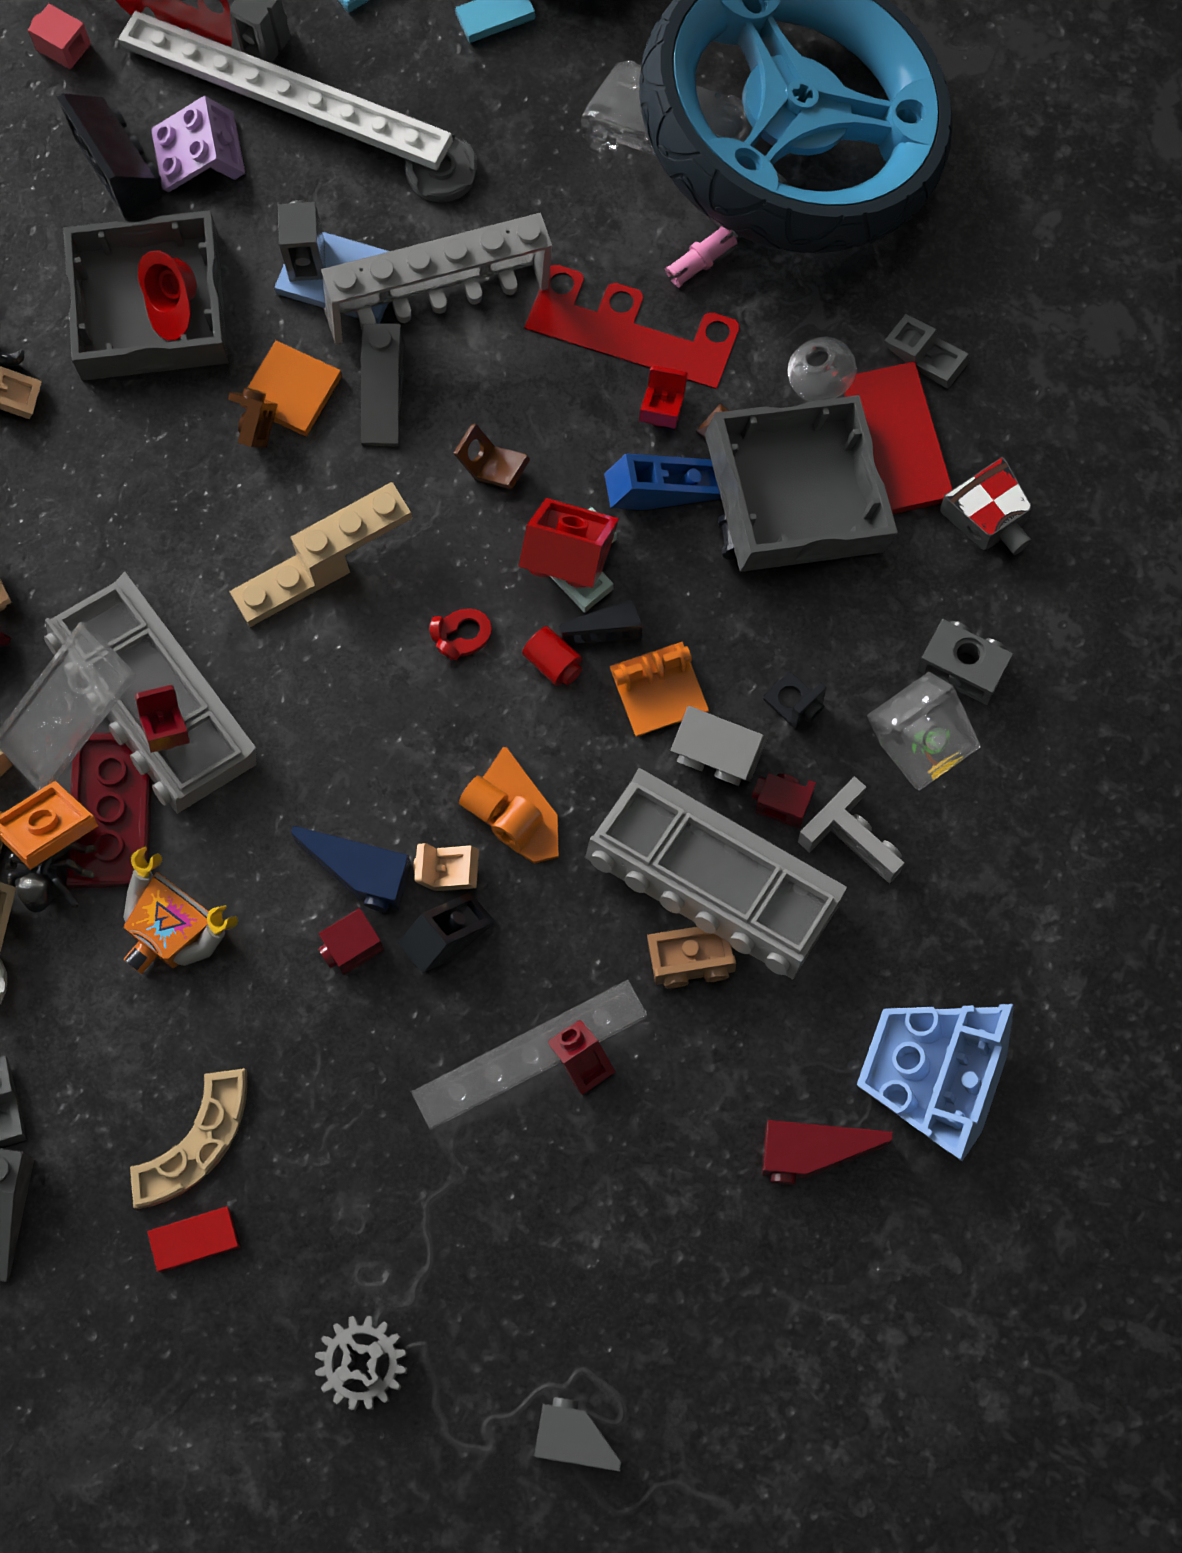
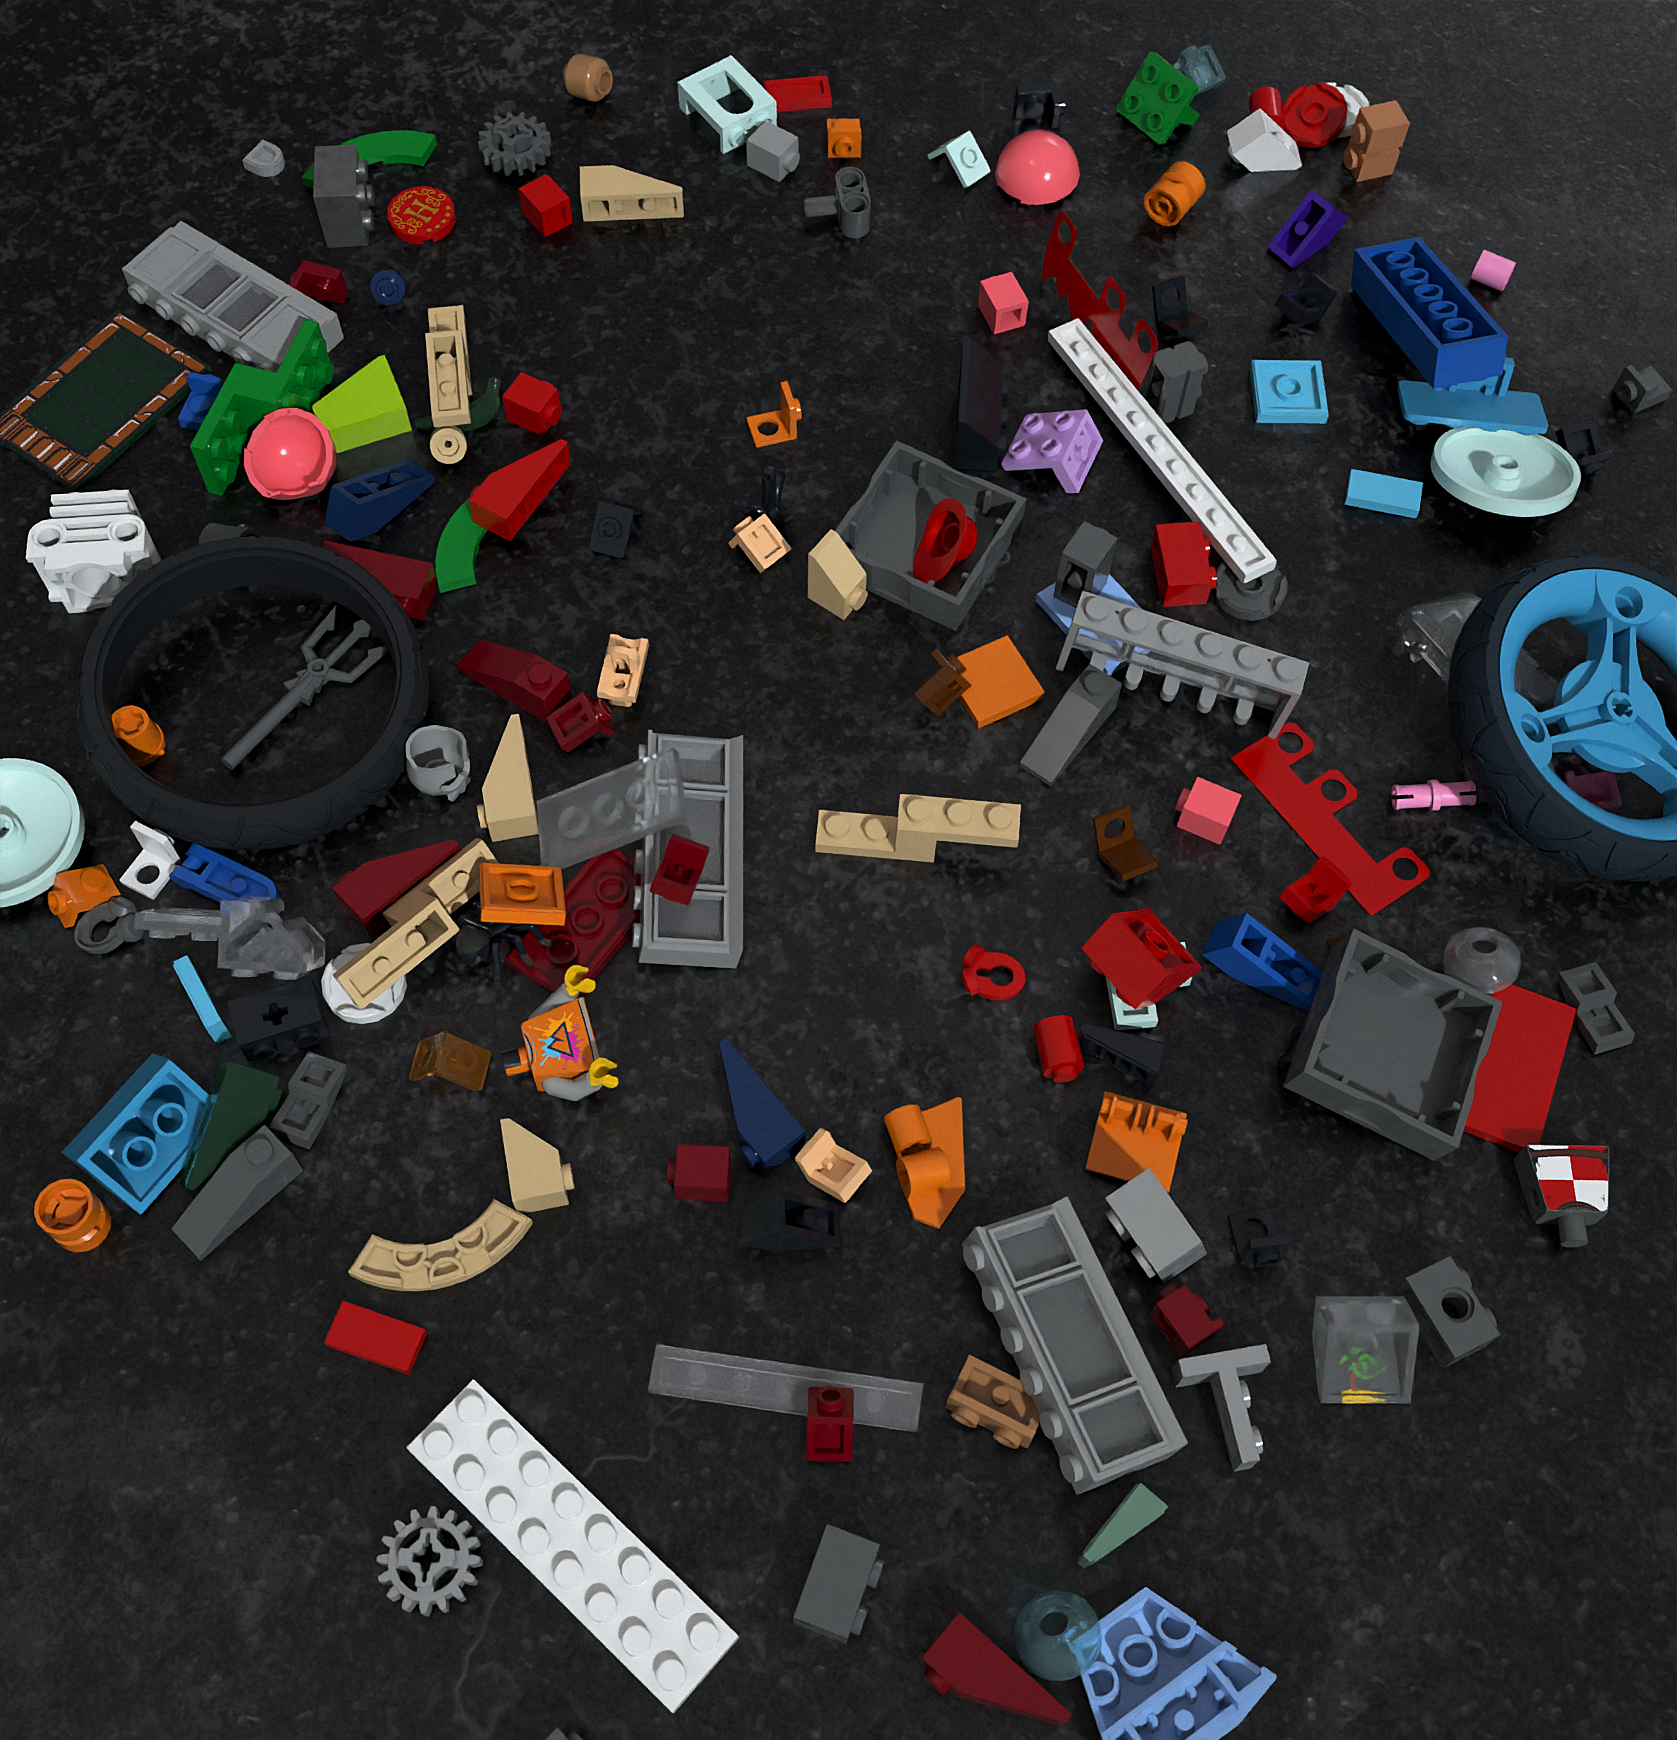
camera: 30 degrees right, 10 degrees down
none -> white plate [407,1379,739,1714]
none -> clear orange bracket [408,1031,492,1092]
none -> tan slope [500,1118,575,1214]
none -> dark grey brick [793,1524,885,1644]
none -> tan slope [808,529,868,620]
none -> clear light blue piece [1015,1590,1102,1681]
none -> sand green slope [1077,1483,1168,1569]
none -> red brick [1150,522,1217,607]
none -> coral brick [1175,777,1242,845]
none -> clear pink bracket [1565,770,1622,813]

